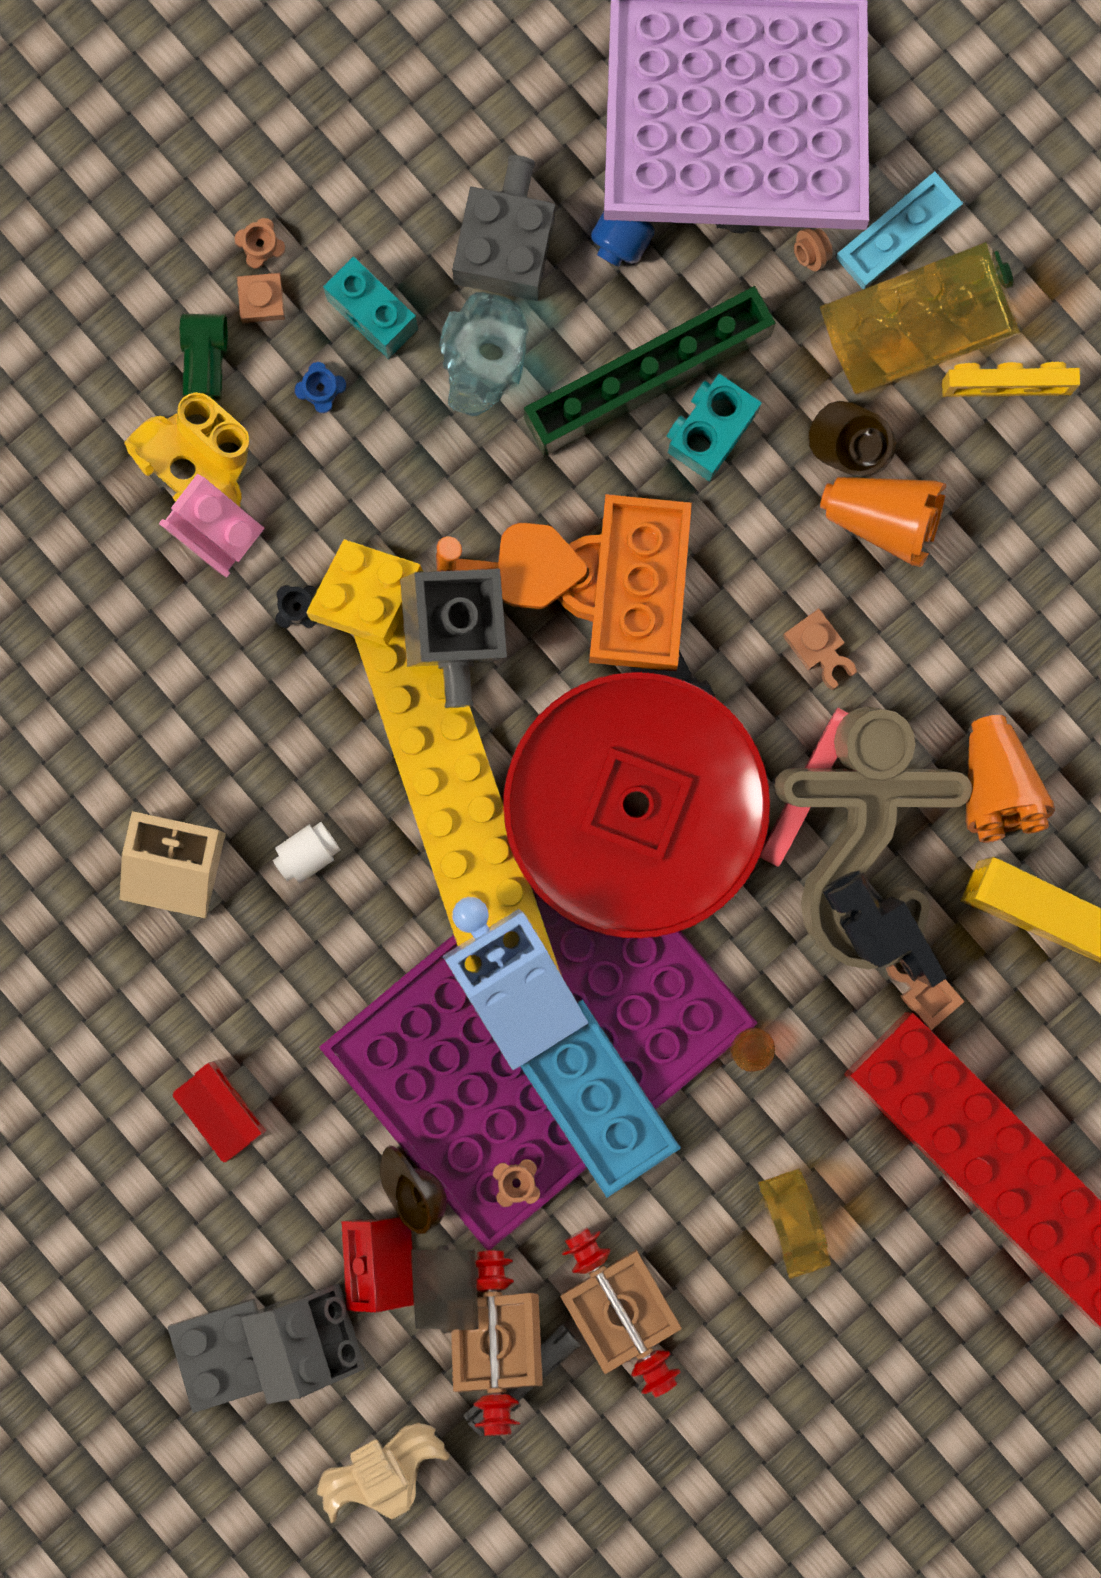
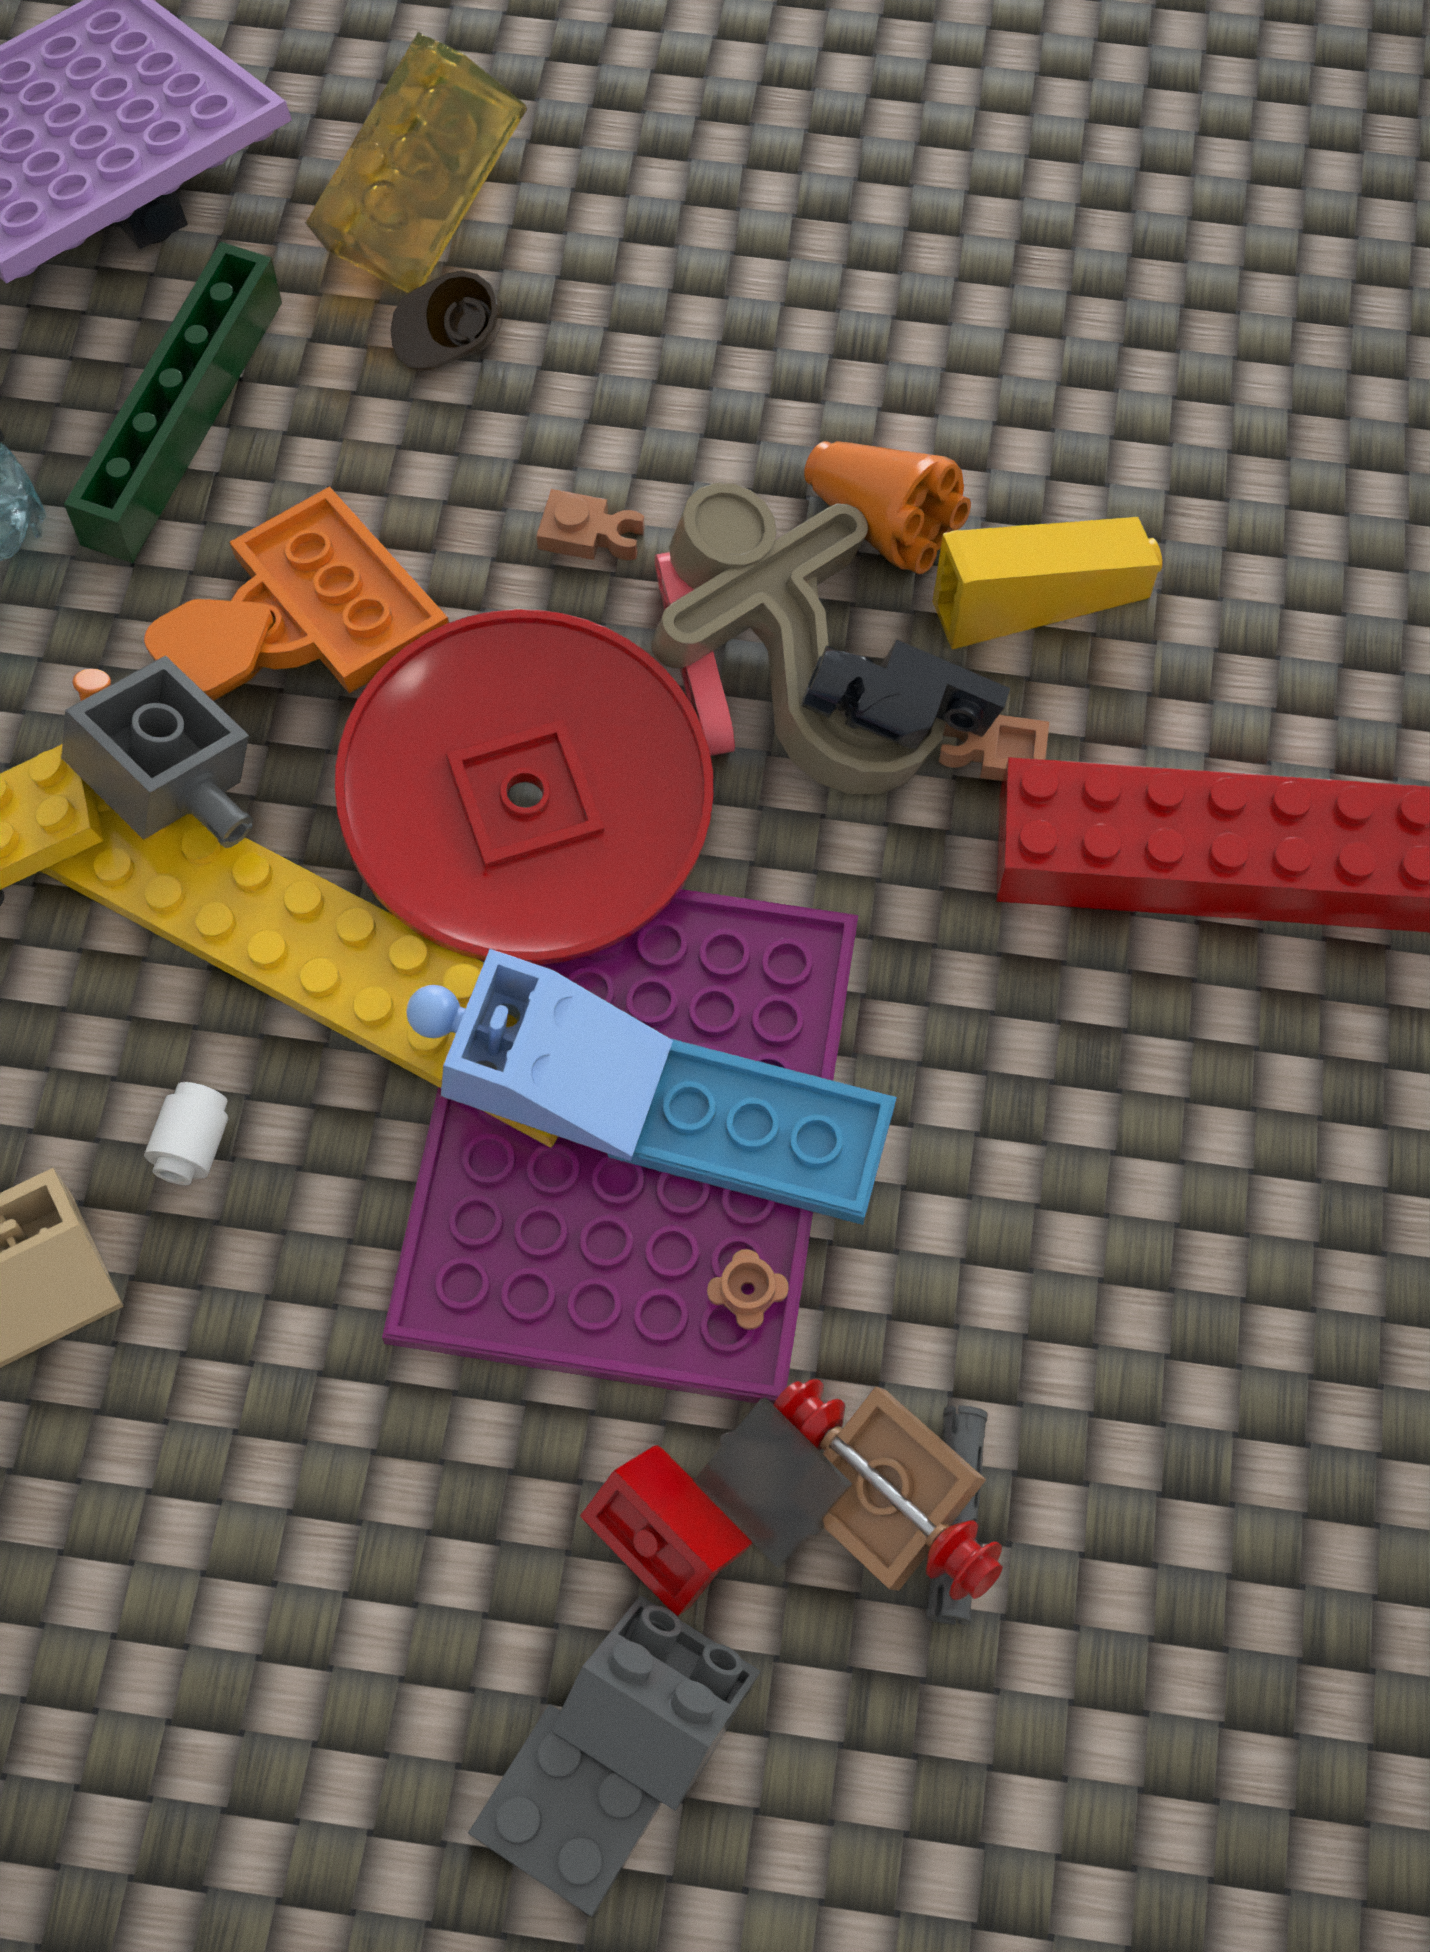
camera: 40 degrees left, 20 degrees down
red panel [172,1061,266,1162] -> none
tan piece [317,1423,451,1523] -> none
dark brown cap [380,1145,447,1234] -> none
medium nougat plate [560,1227,682,1397] -> none
blue head [591,211,655,267] -> none
teal brick [666,374,762,482] -> none
clear orange plate [731,1028,775,1072] -> none
clear yellow brick [758,1168,831,1279] -> none
nougat plate [794,228,833,271] -> none
orange cone [820,477,946,567] -> none
medium azure plate [836,171,963,290] -> none
yellow plate [942,362,1080,397] -> none

